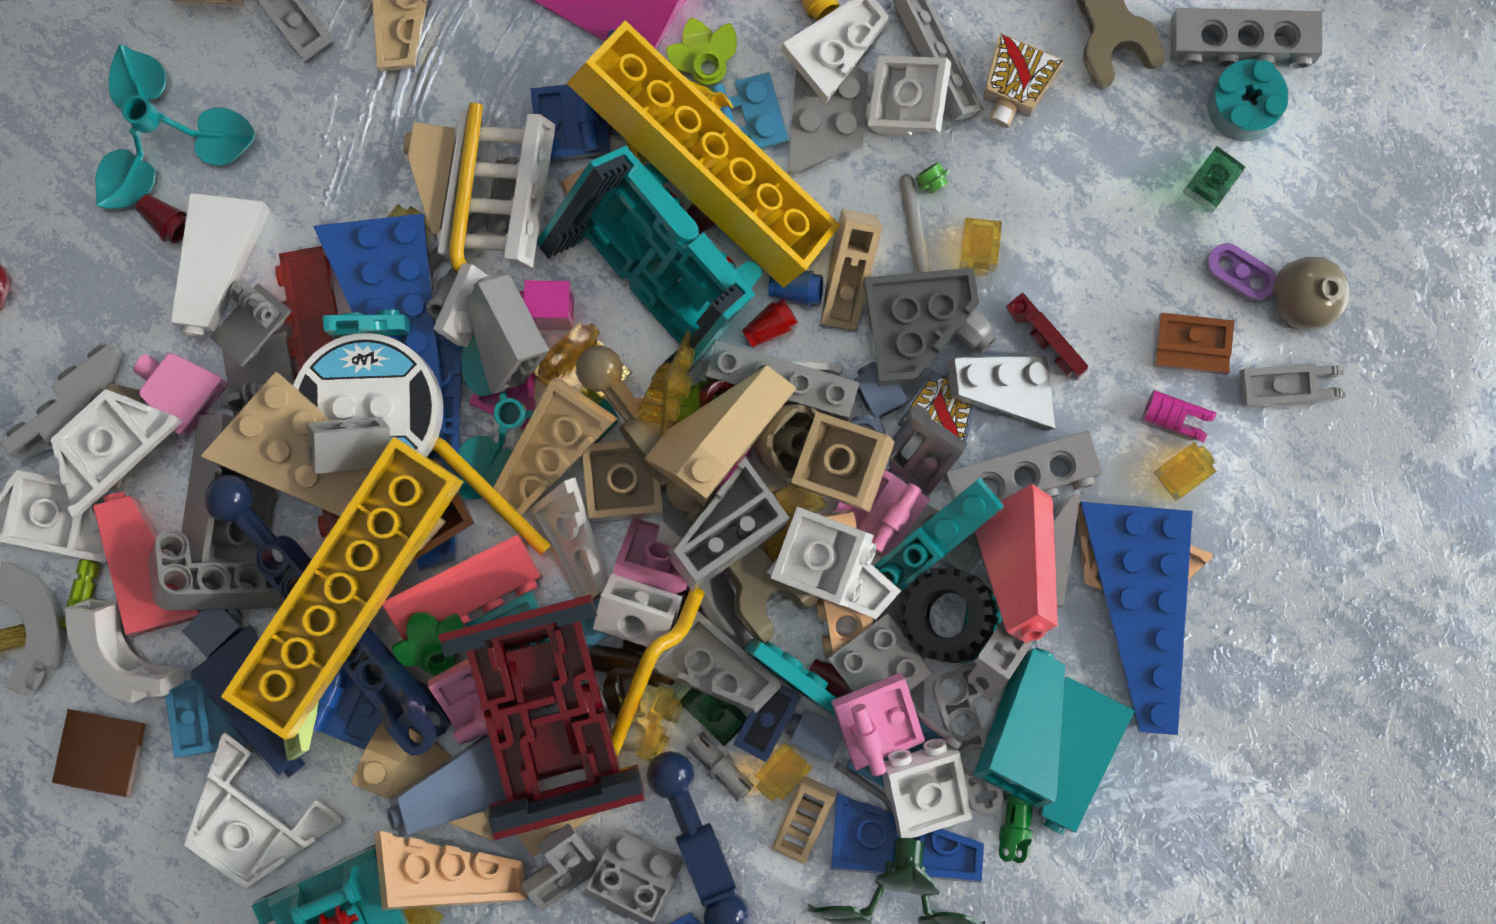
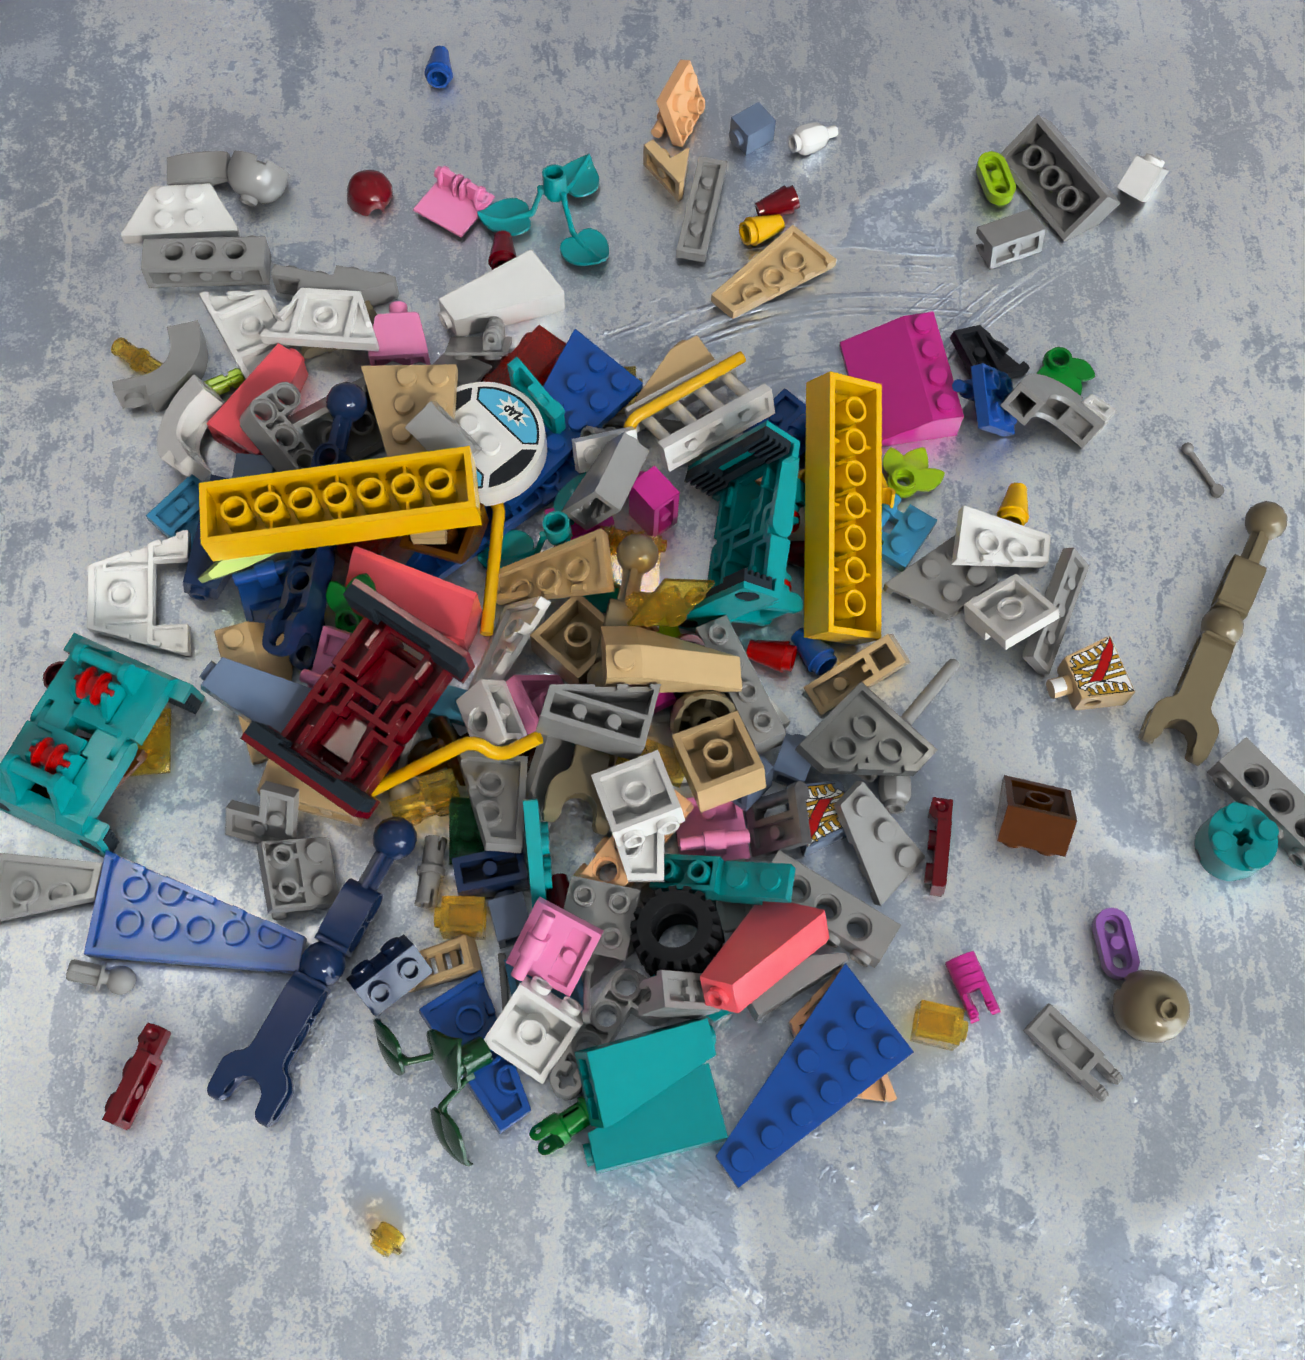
camera: 45 degrees right, 15 degrees down
reddish brown slope [52,709,146,797] -> none
light nougat wing [374,831,528,910] -> none
bright green plate [915,162,949,194] -> none
clear yellow brick [958,218,1002,276] -> none
dark orange plate [1154,312,1234,375] -> none
clear green slope [1183,146,1246,213] -> none
none -> bracket [346,934,433,1016]
none -> bright pink hinge [413,166,495,237]
none -> reddish brown slope [995,775,1077,857]

